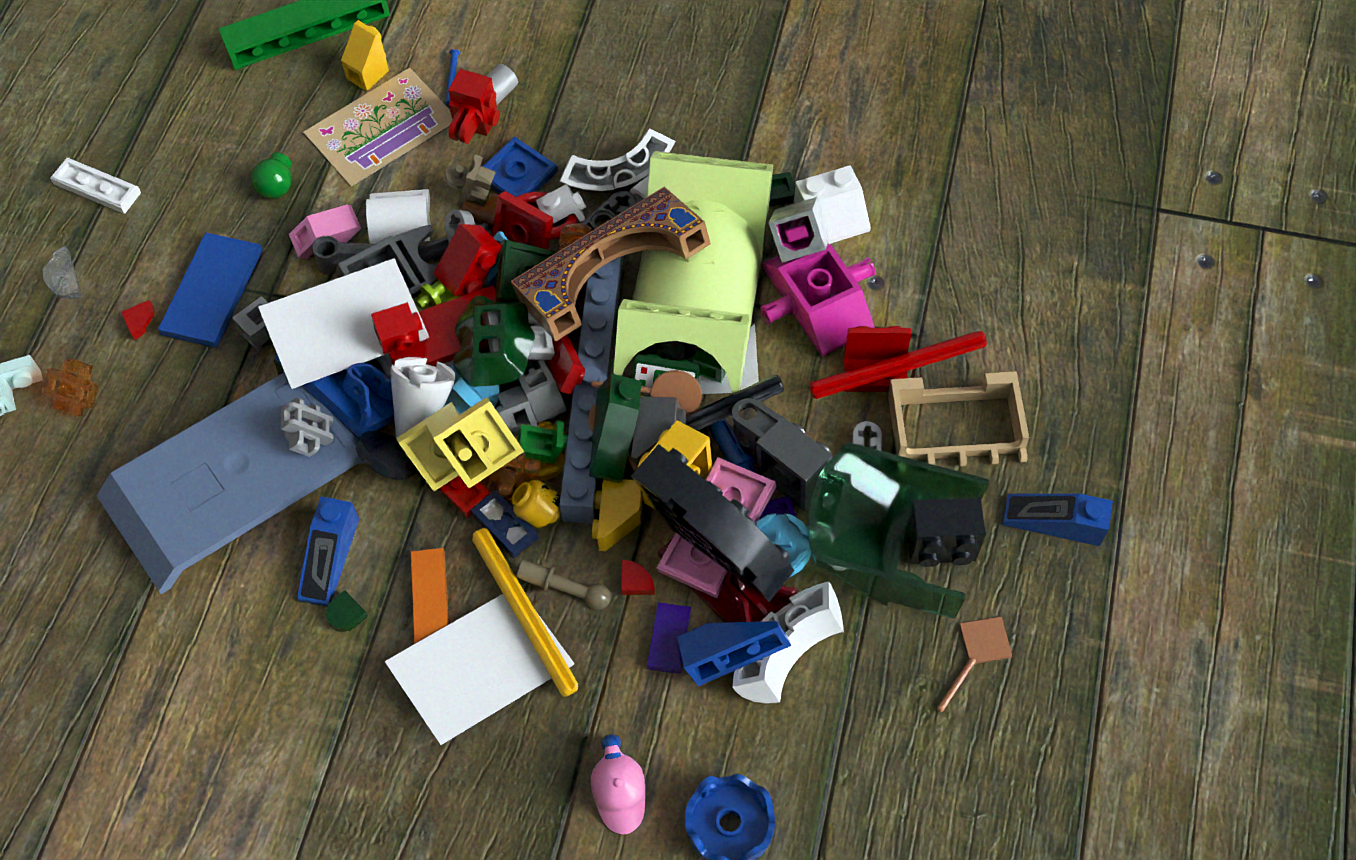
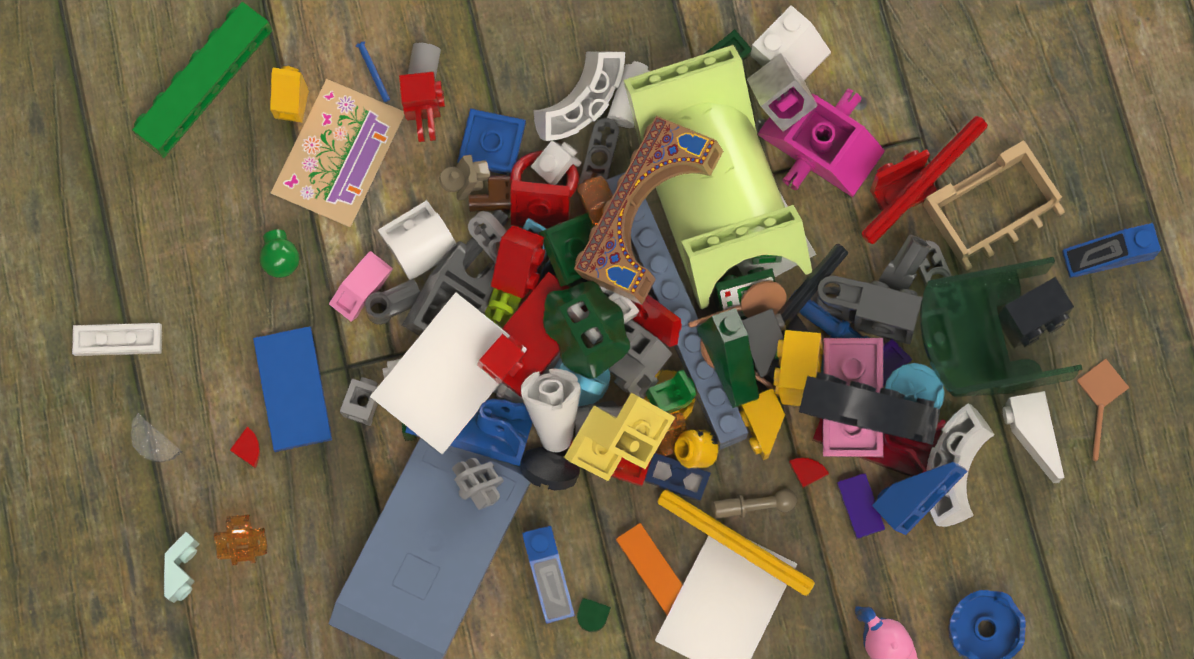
camera: 25 degrees left, 15 degrees up
none -> dark grey piece [879,234,931,291]
none -> white slope [1003,391,1064,483]

